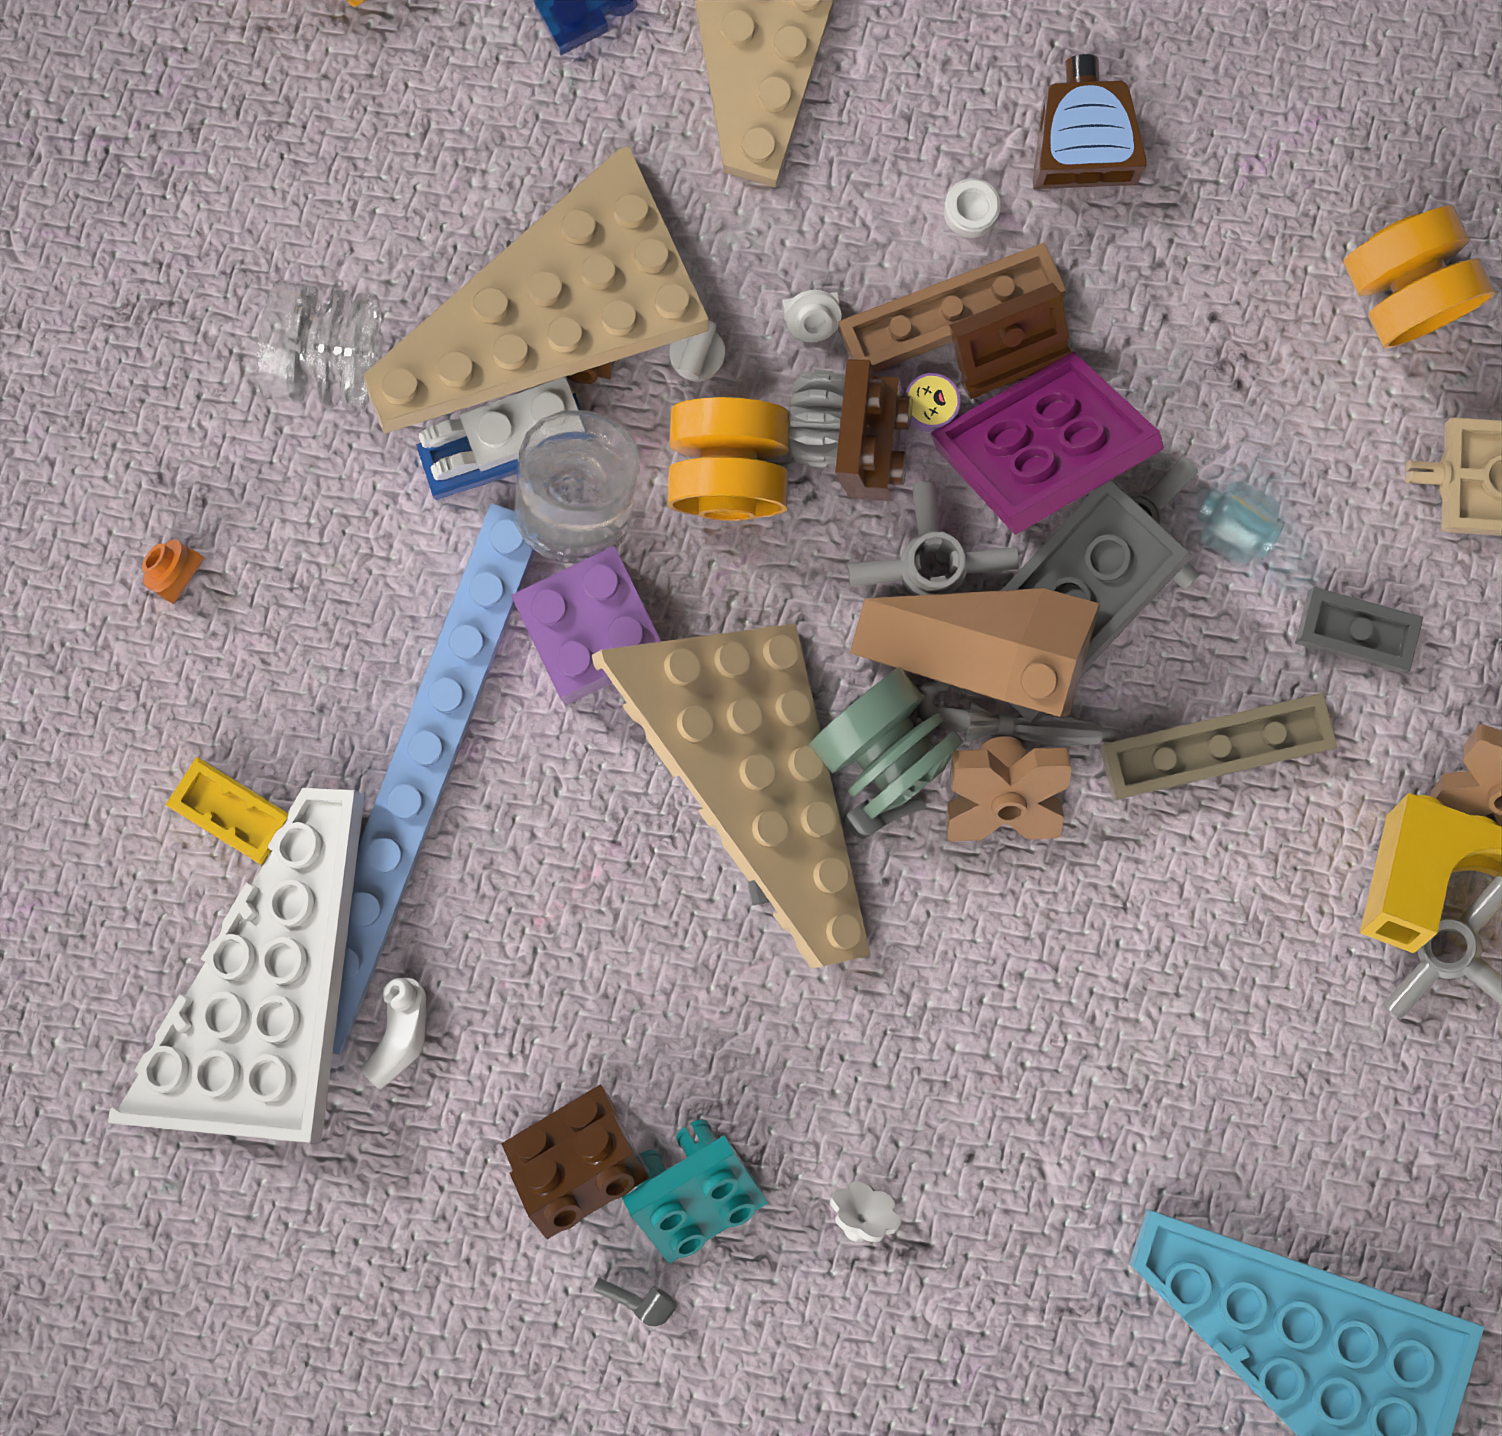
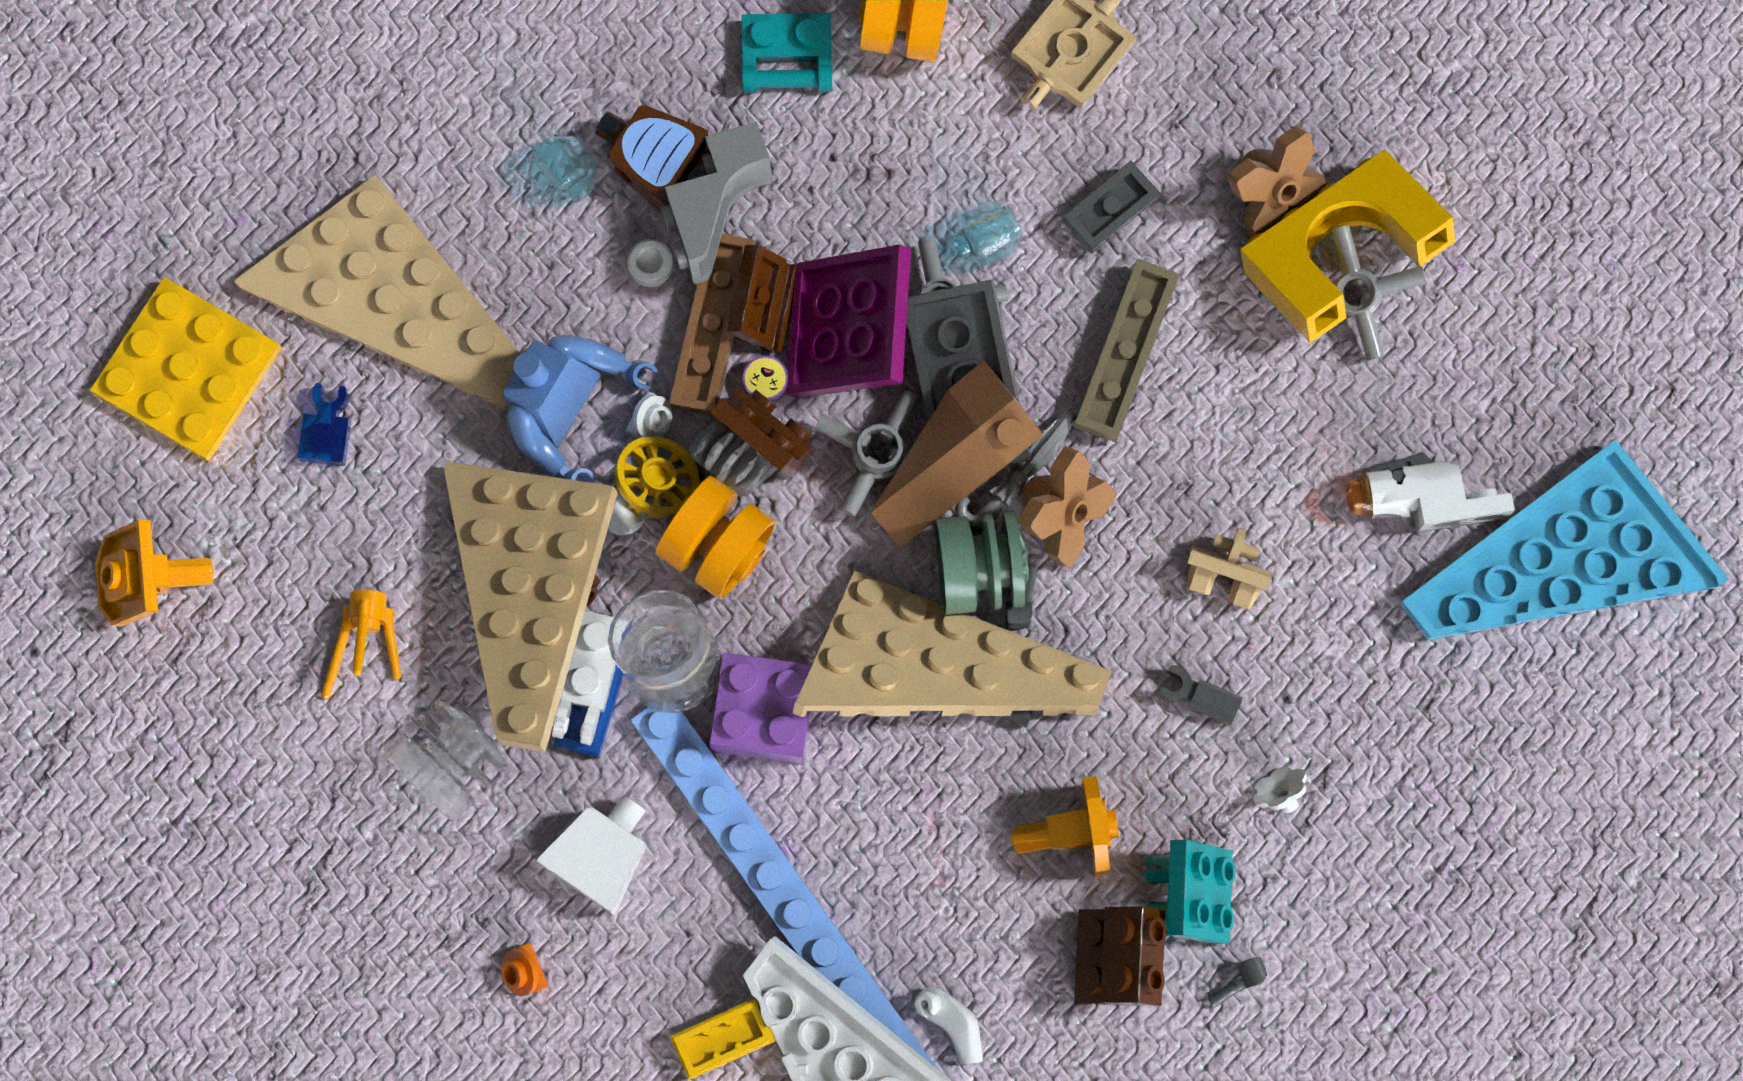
camera: 55 degrees left, 5 degrees down
none -> light orange plant [321,590,401,699]
none -> medium blue torso [502,335,658,483]
none -> clear light blue head [531,134,598,202]
none -> white torso [537,795,646,915]
none -> yellow wheel [614,436,700,520]
none -> light grey arch [660,122,773,284]
none -> teal plate [742,13,832,93]
none -> light orange piece [1010,776,1119,878]
none -> dark grey bar [1158,665,1243,726]
none -> tan hips [1187,527,1271,610]
none -> white plate [1346,452,1515,533]

